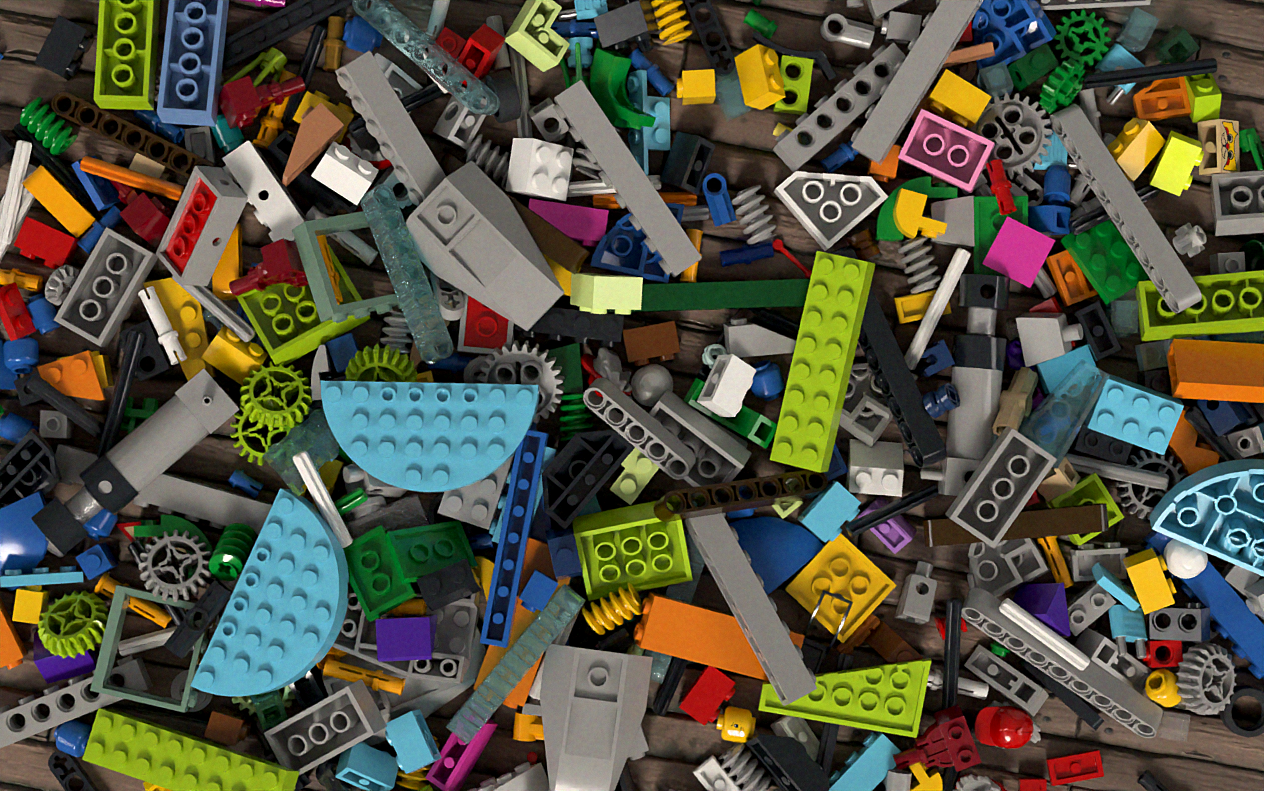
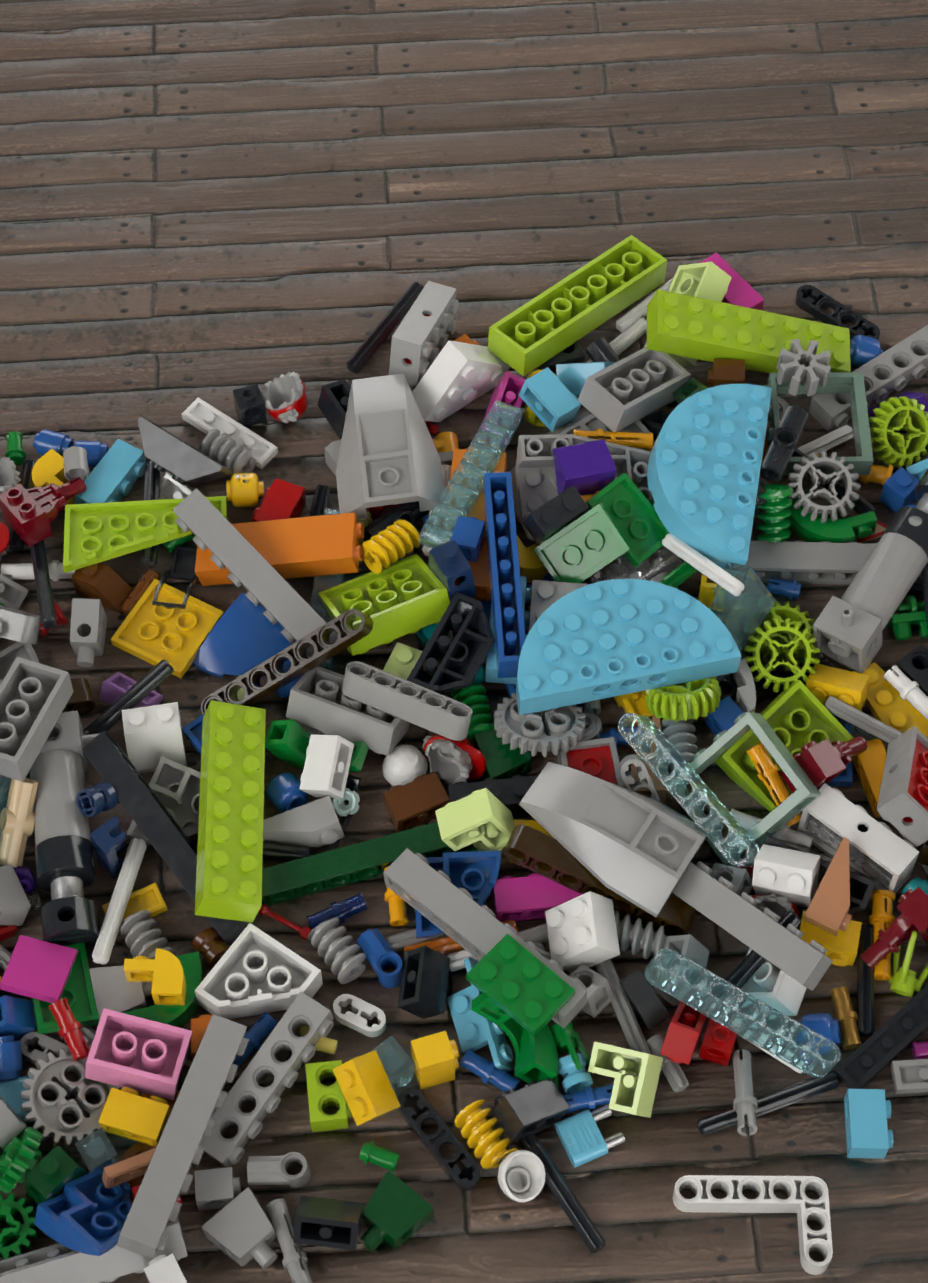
camera: 165 degrees right, 30 degrees down
black piece [751,32,837,81] -> none
medium azure brick [798,480,861,543] -> none
none -> white beam [333,994,386,1037]
none -> green plate [466,933,575,1037]
none -> light grey gear [776,339,831,396]

